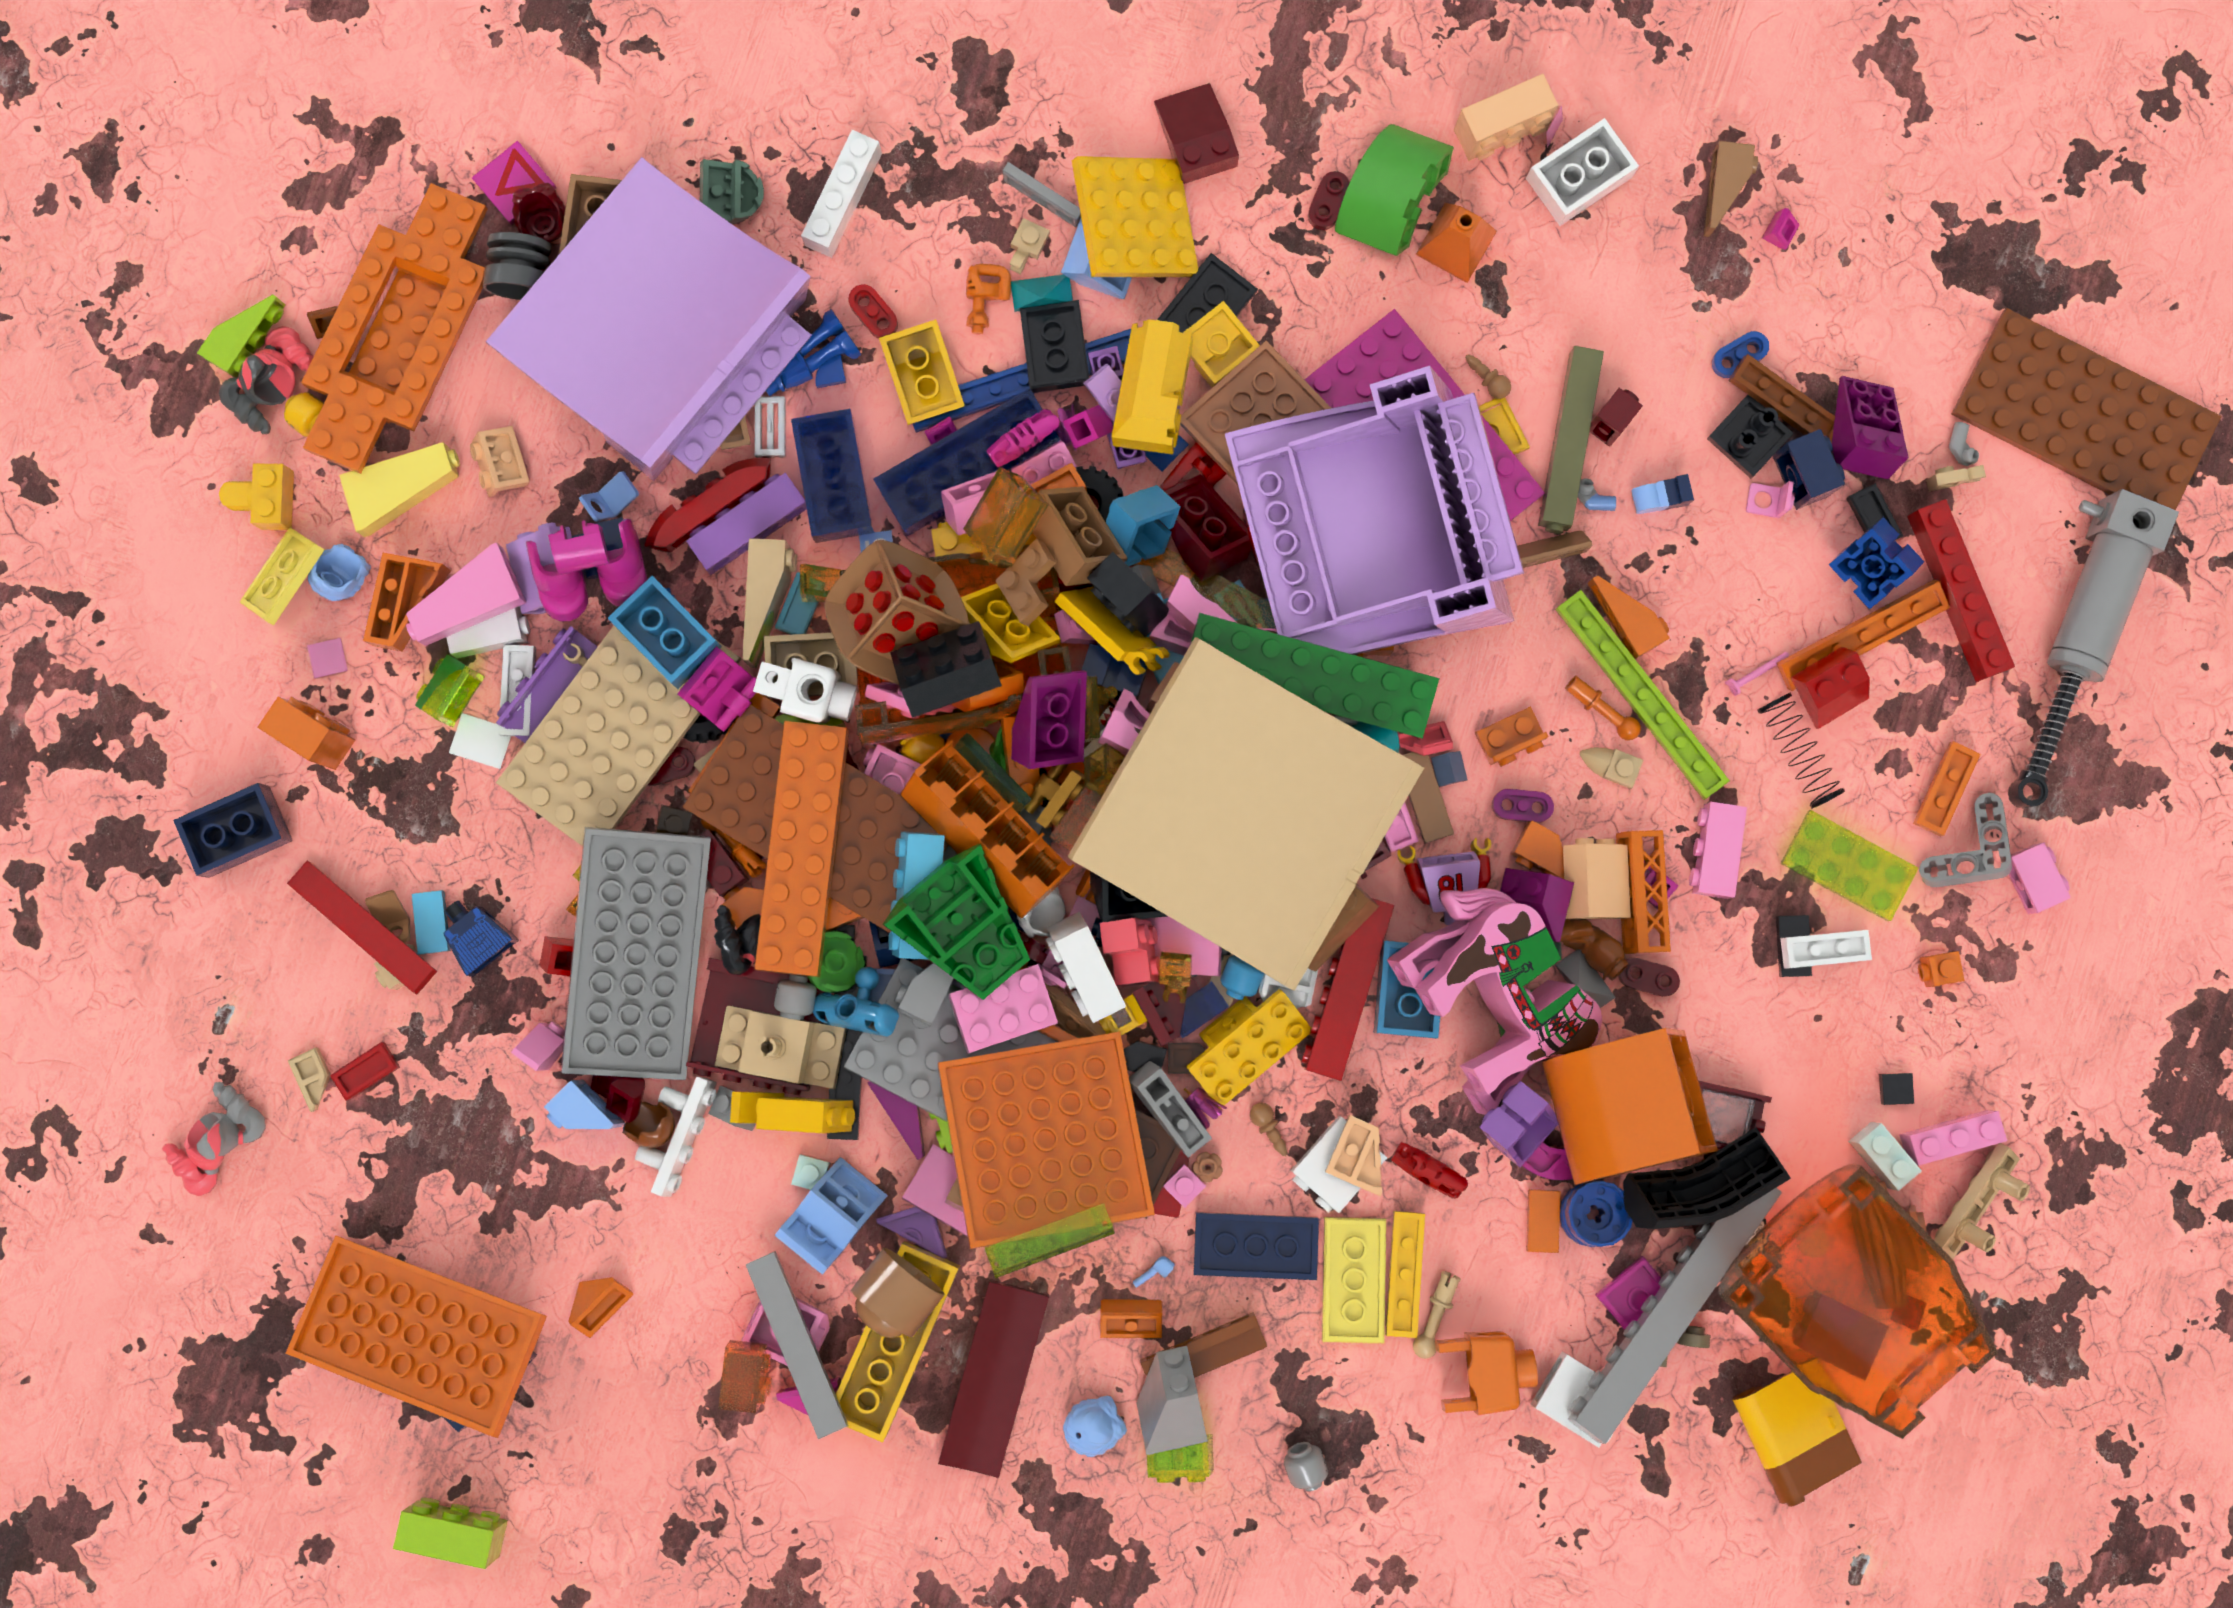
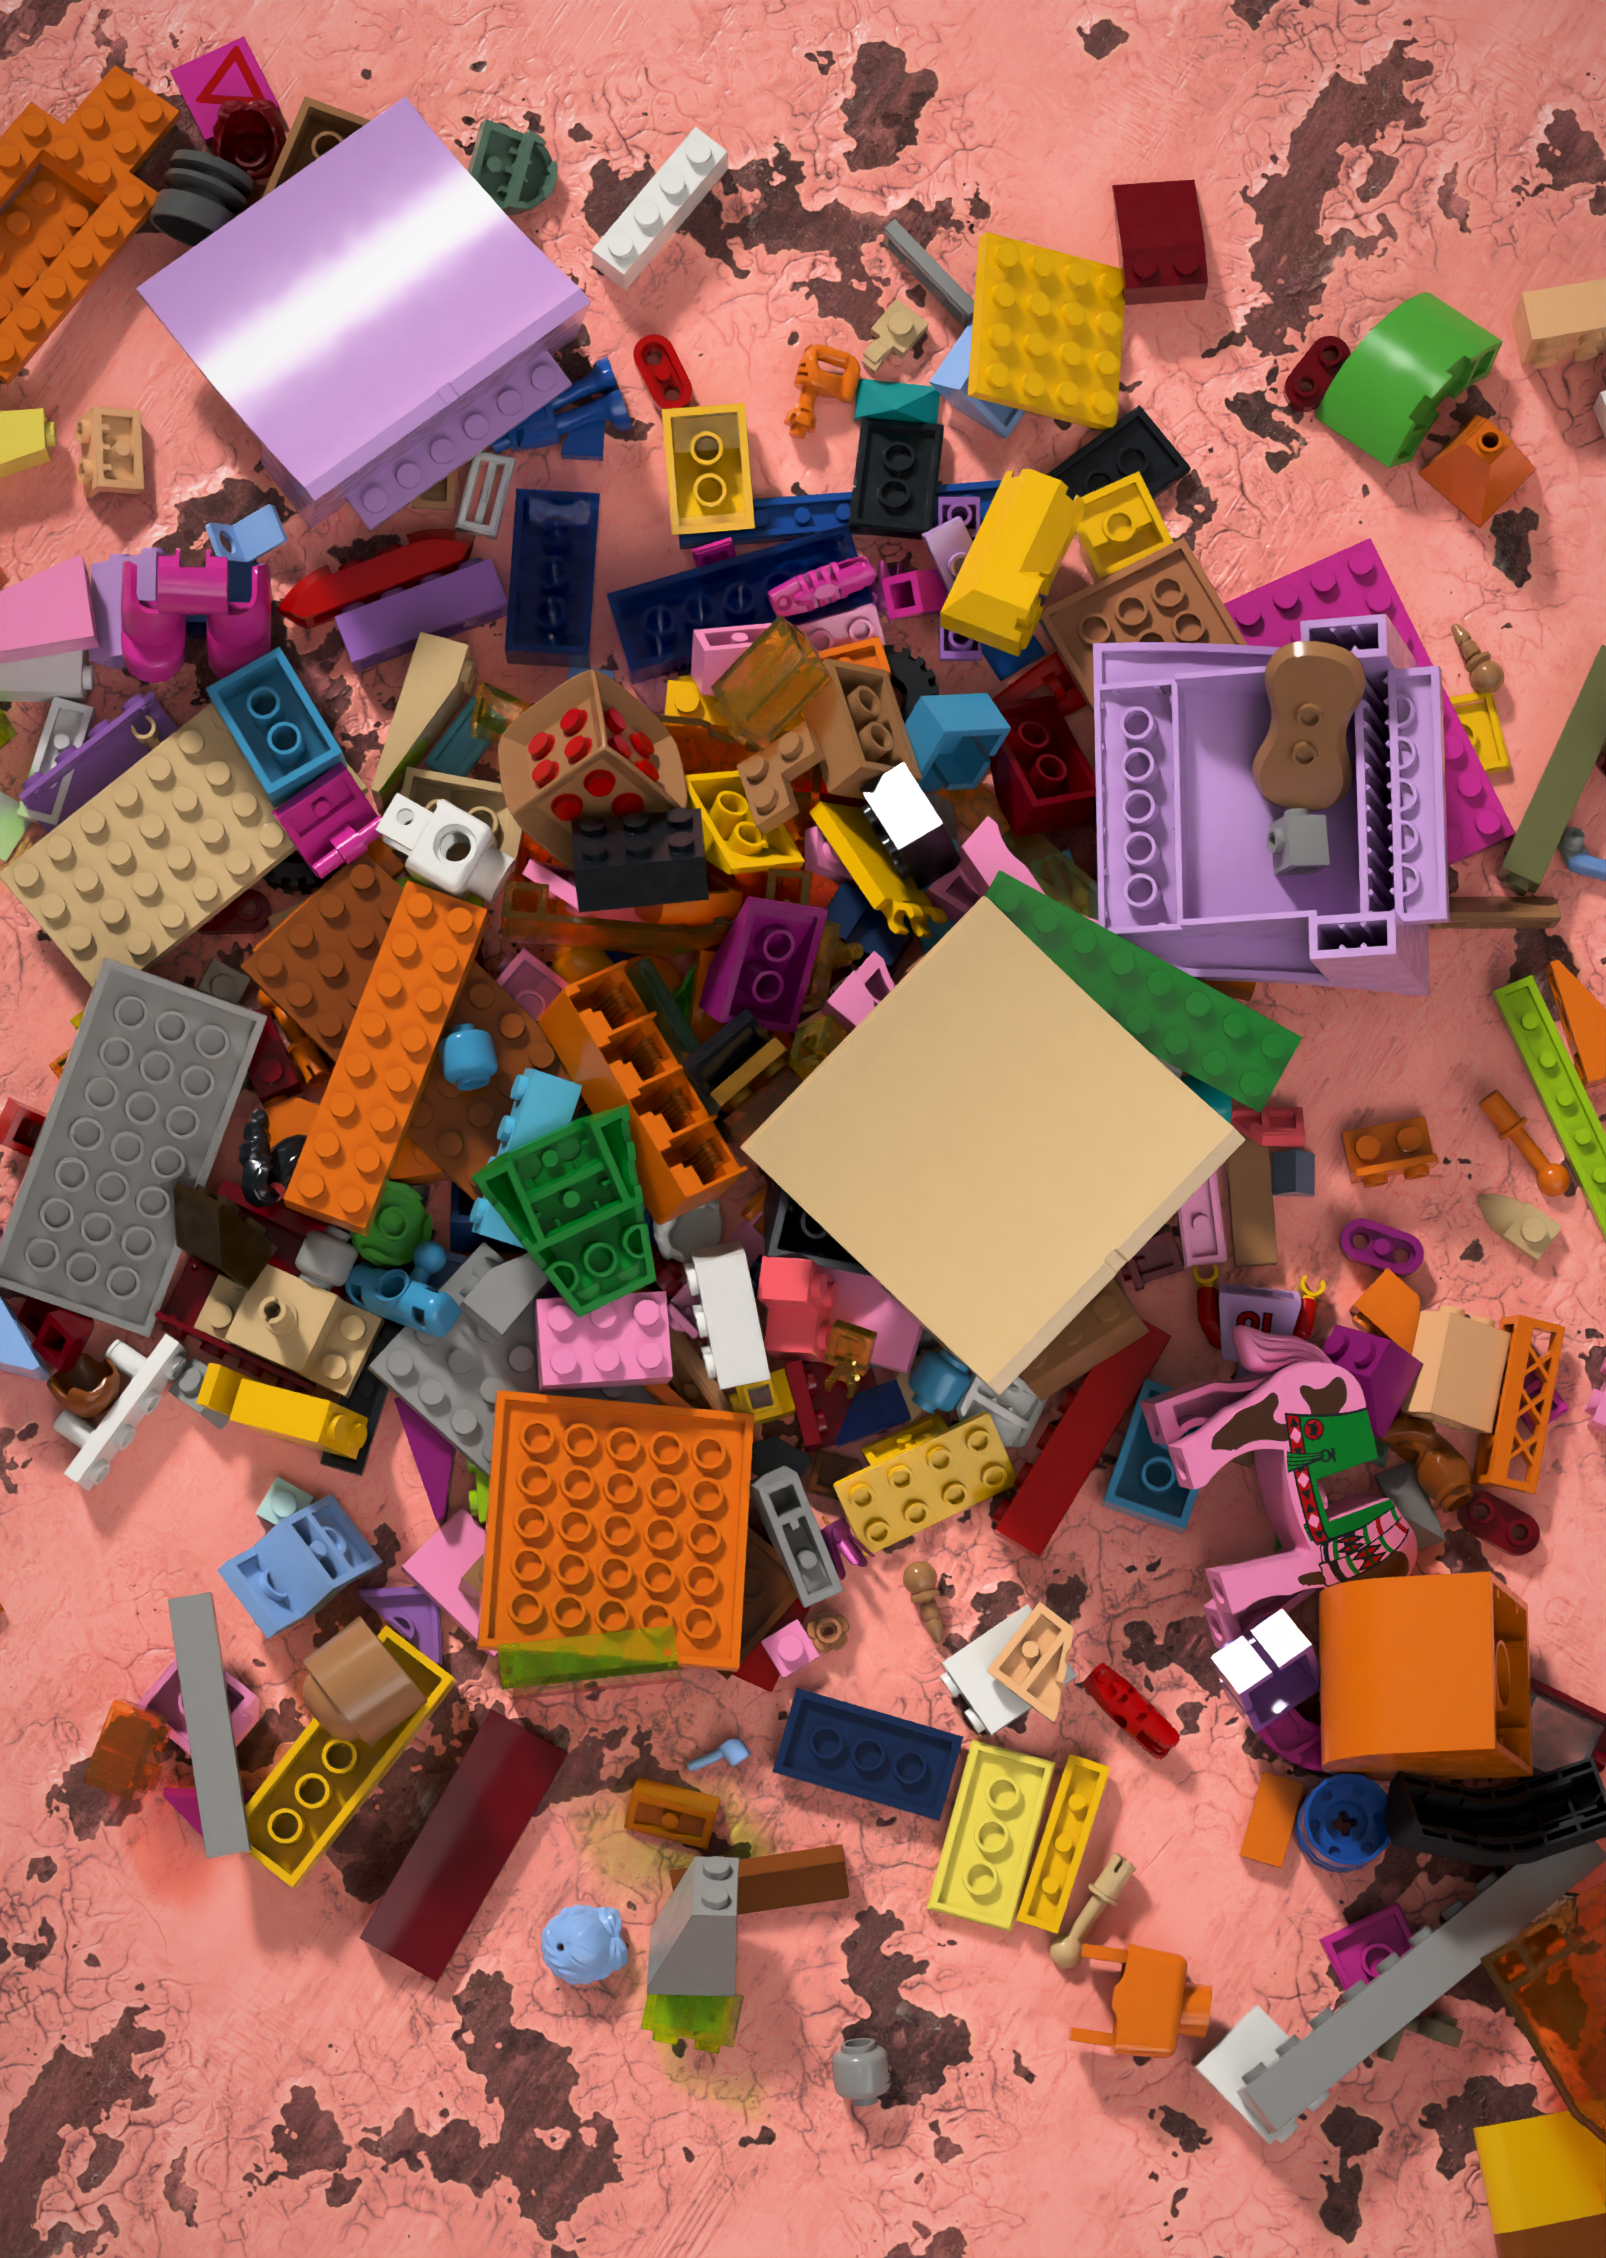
camera: 15 degrees right, 5 degrees down
none -> dark brown slope [173,1182,278,1290]
none -> dark azure head [438,1023,498,1090]
none -> black tile [680,1008,772,1098]
none -> medium nougat plate [1252,641,1366,811]
none -> light grey brick [1267,808,1330,875]

